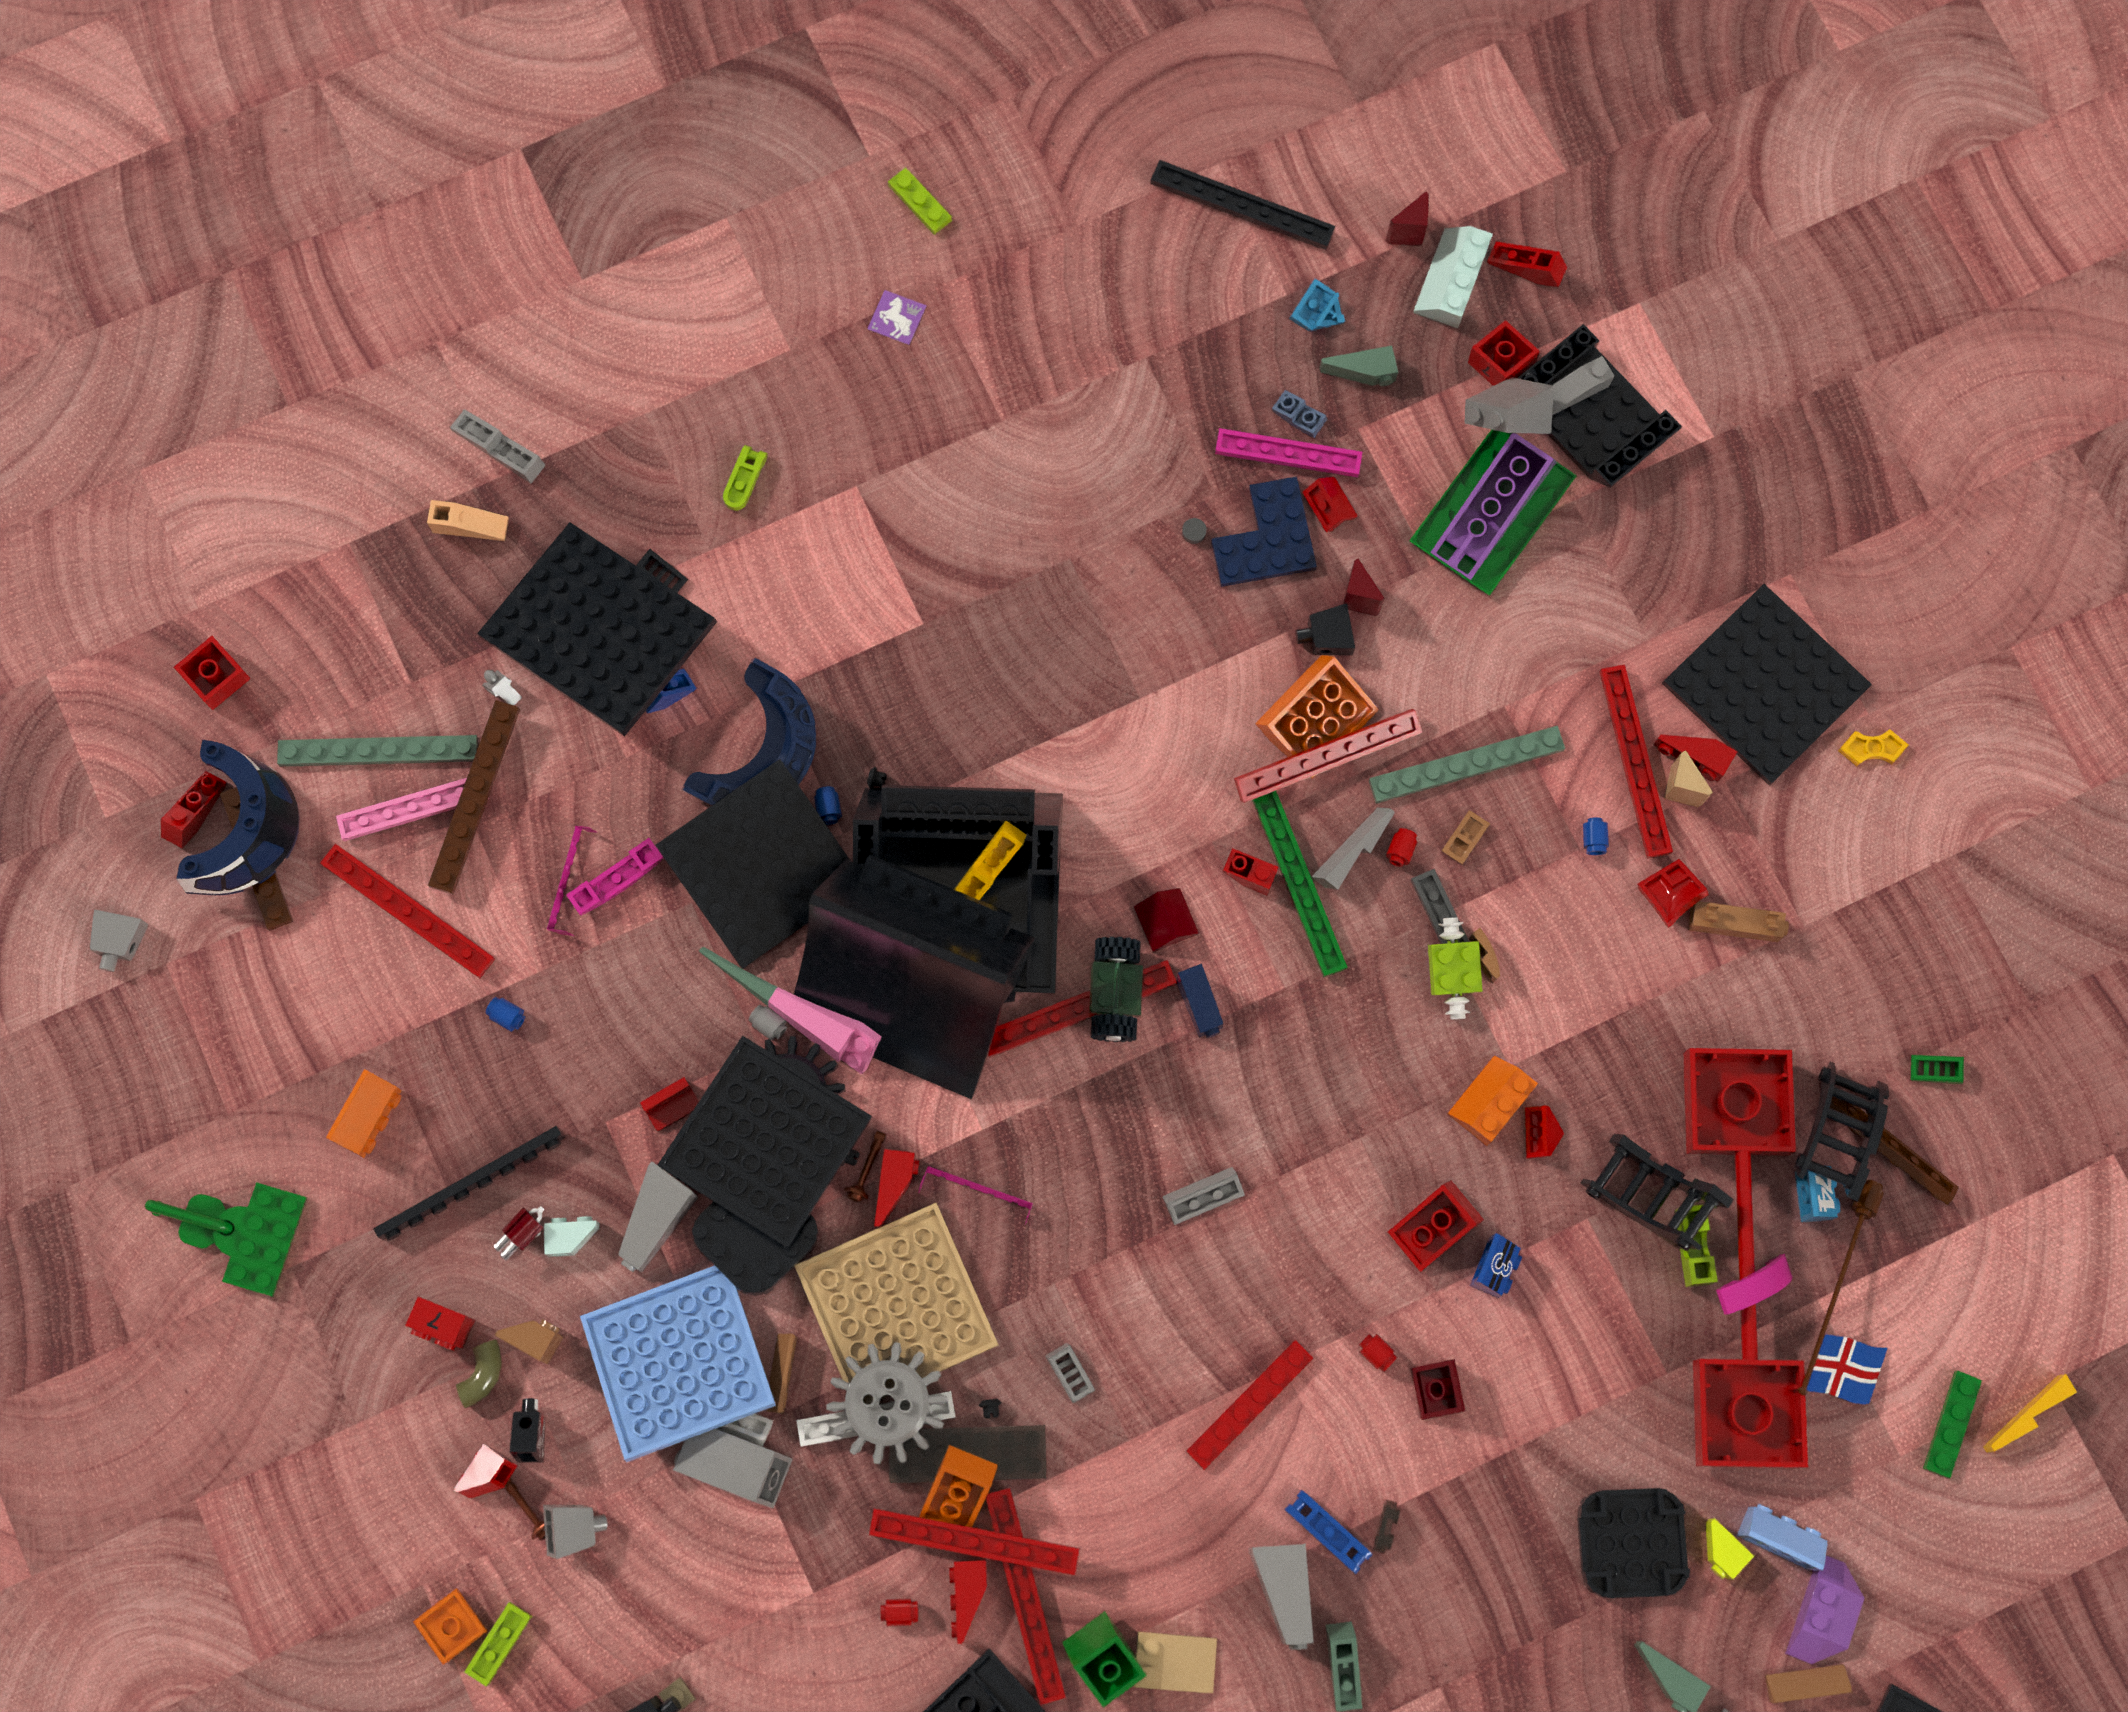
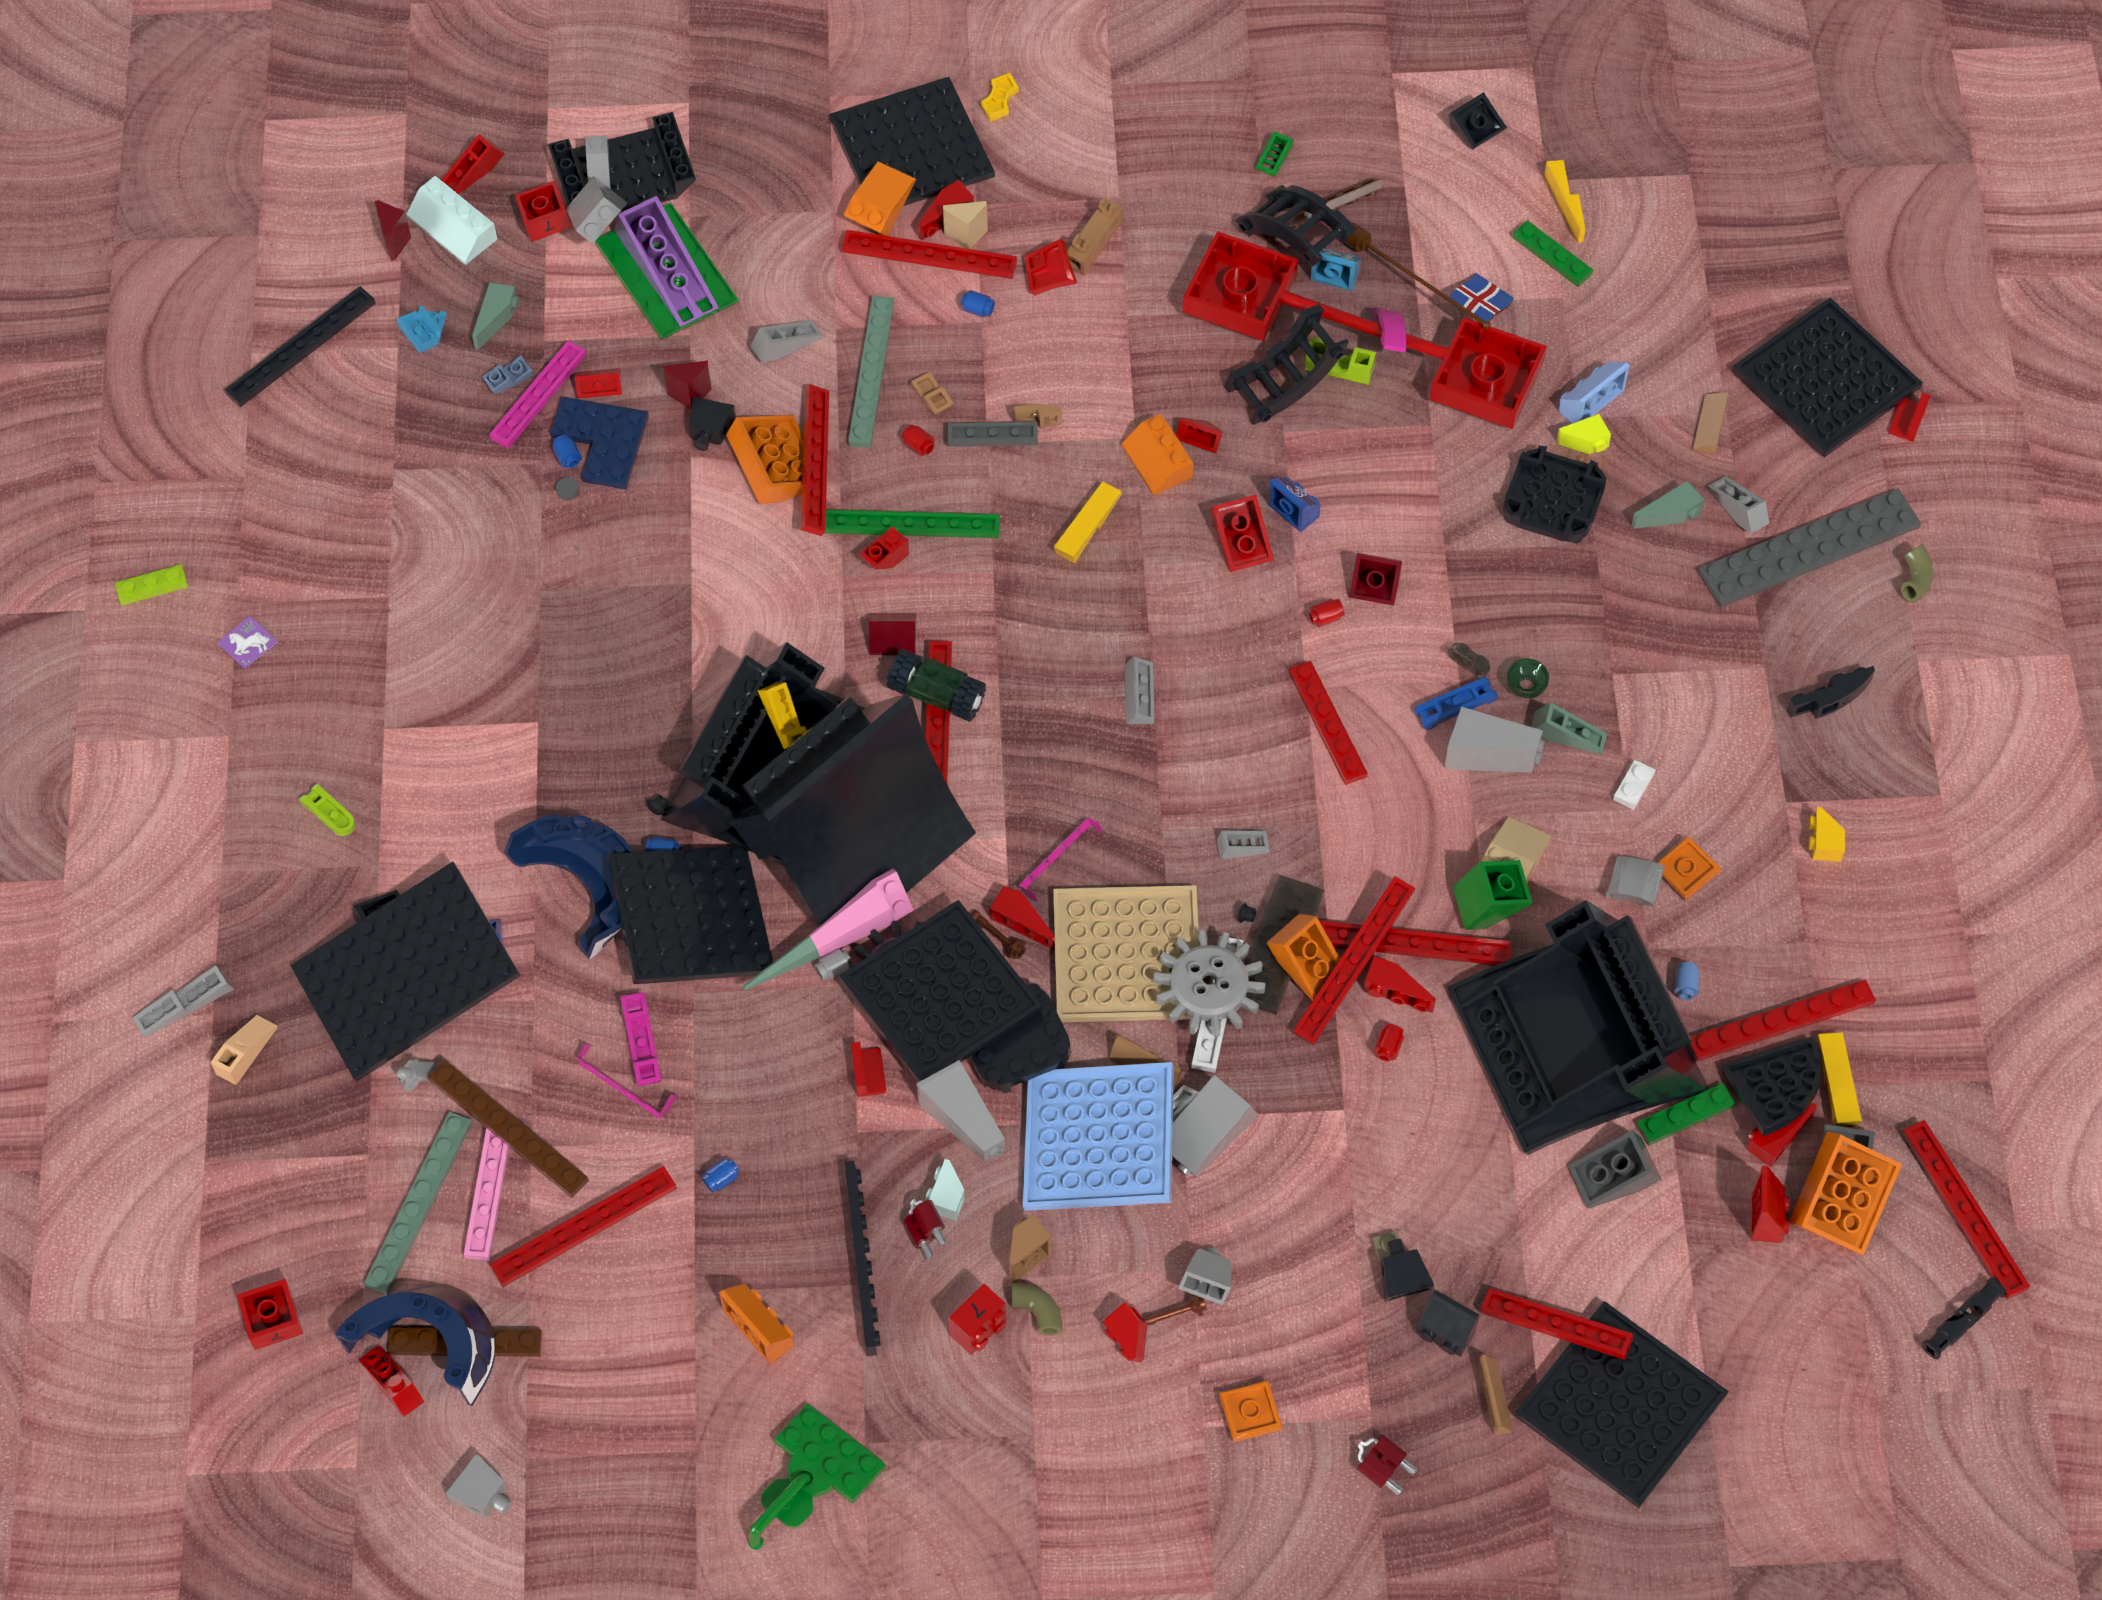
camera: 65 degrees left, 15 degrees down
lime plate [464,1602,532,1687] -> none
black torso [510,1398,545,1463] -> none
dark blue slope [1176,963,1224,1038] -> none
light grey slope [1312,807,1395,890] -> none
lime plate [1428,917,1483,1019] -> none
medium lavender wedge [1785,1556,1864,1664] -> none
none -> blue brick [553,435,582,468]
none -> light grey slope [750,320,823,362]
none -> orange slope [843,162,916,236]
none -> yellow slope [1054,481,1122,563]
none -> black slope [1448,92,1507,150]
none -> clear green piece [1507,658,1549,698]

